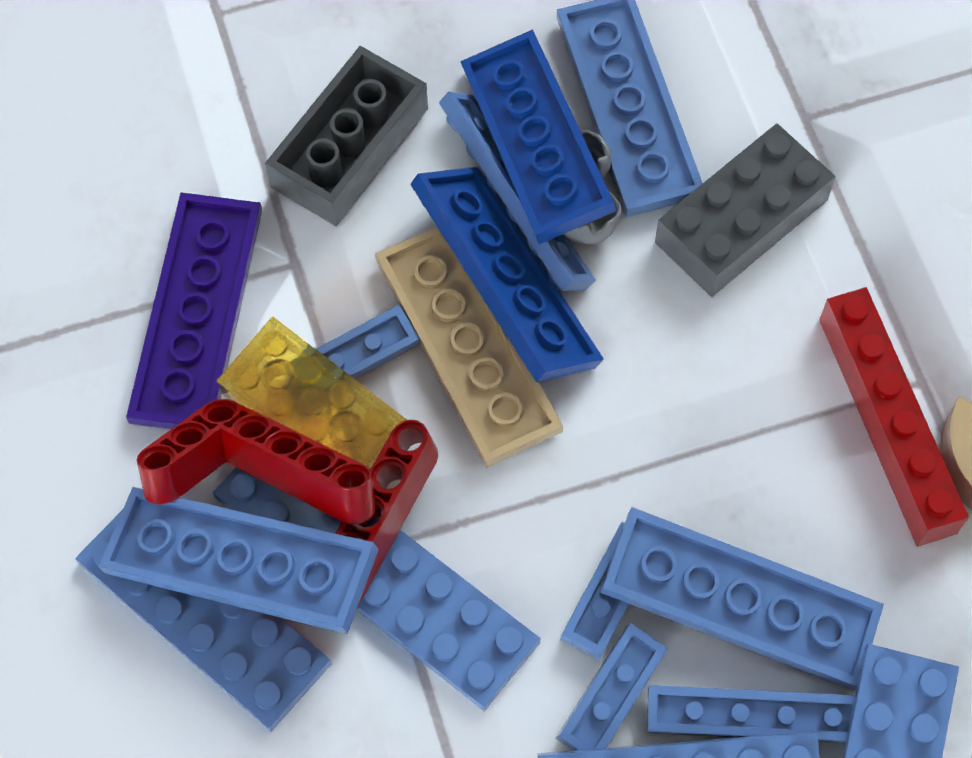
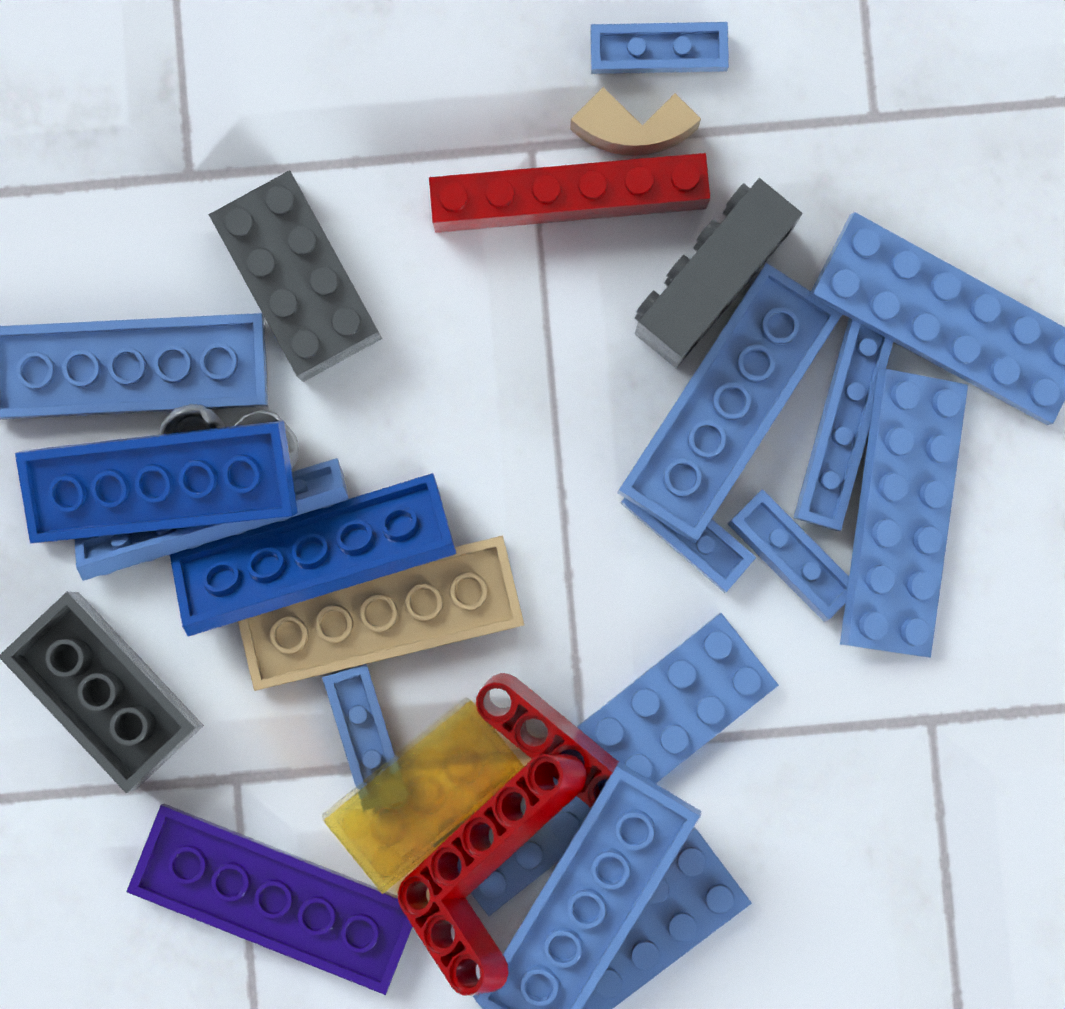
camera: 70 degrees left, 20 degrees up
none -> dark grey brick [635,178,803,369]

